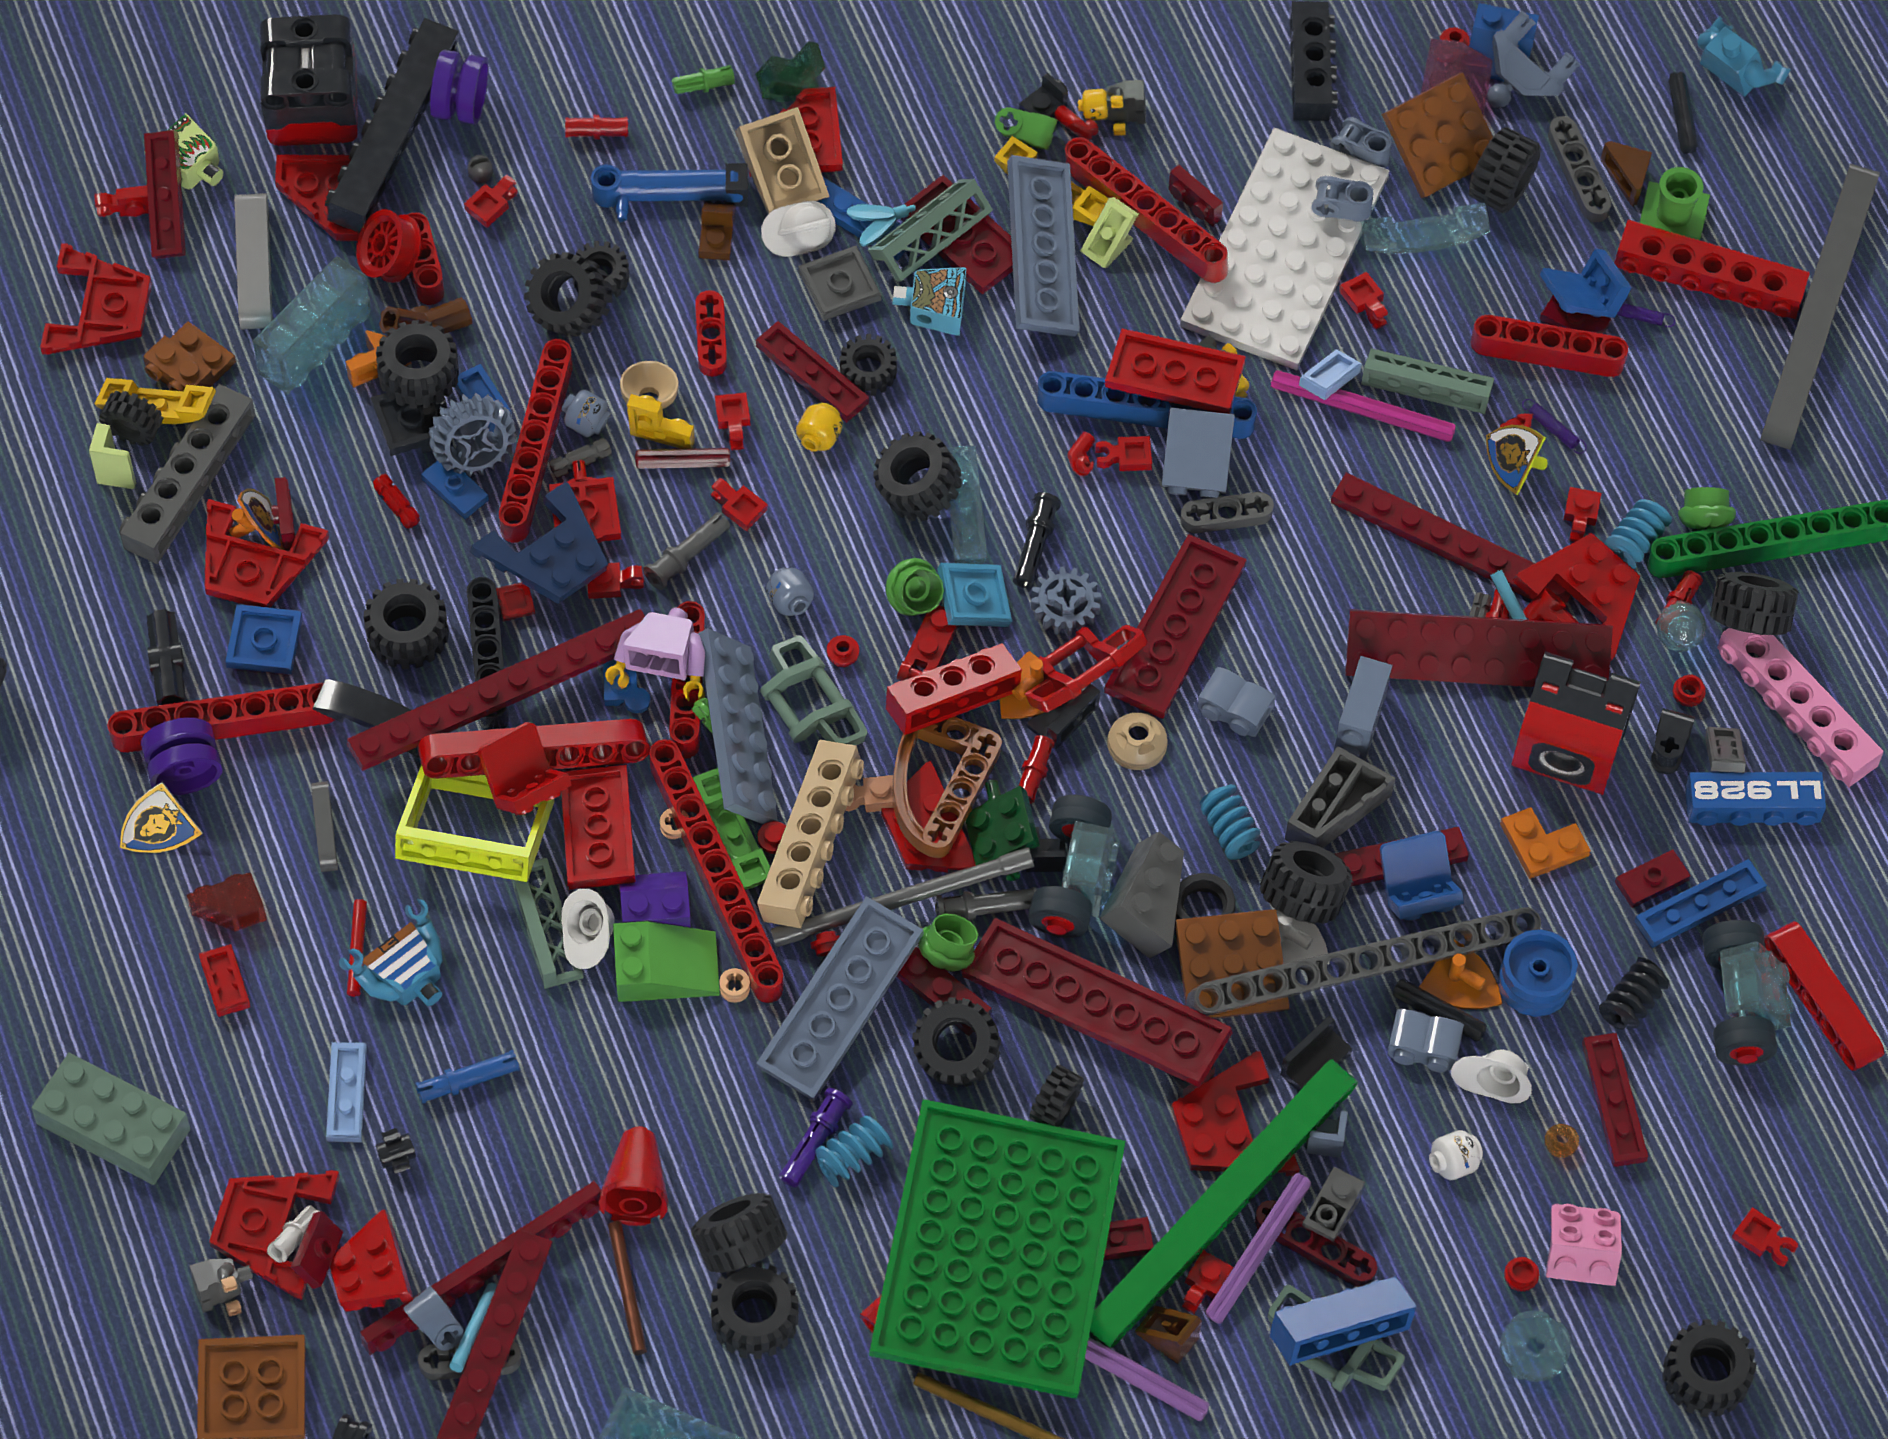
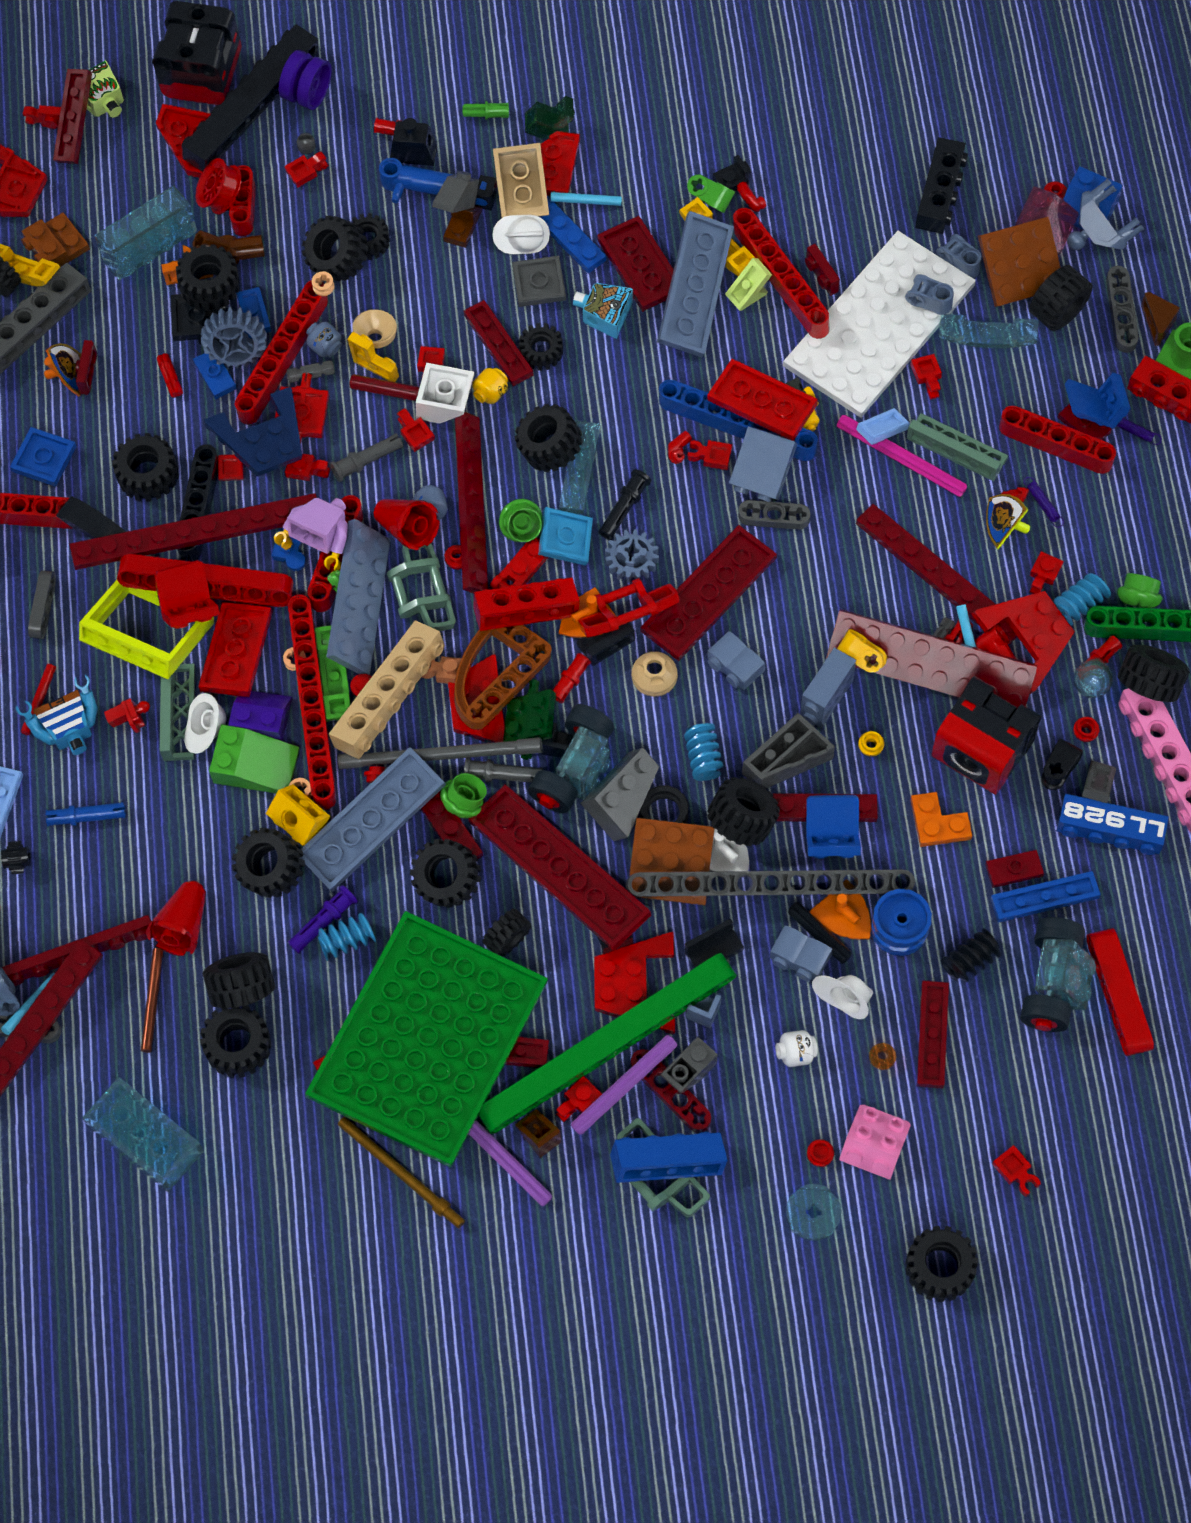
camera: 20 degrees right, 5 degrees up
red wing [205,499,329,608] -> none
light grey beam [235,193,273,330] -> none
red beam [695,290,727,377] -> none
medium azure piece [847,204,916,247] -> none
sand green fence [868,179,993,281] -> none
piece [1078,80,1146,136] -> none
none -> red piece [104,698,150,733]
none -> black tyre [232,828,305,898]
none -> yellow brick [266,784,330,846]
none -> light nougat bush [312,271,334,296]
none -> red cone [374,499,440,550]
none -> black torso [390,118,437,166]
none -> white slope [416,363,474,423]
none -> dark grey slope [432,171,479,213]
none -> dark red plate [455,412,488,594]
none -> medium azure bar [550,192,622,206]
none -> yellow piece [837,629,887,673]
none -> yellow plate [858,731,884,756]

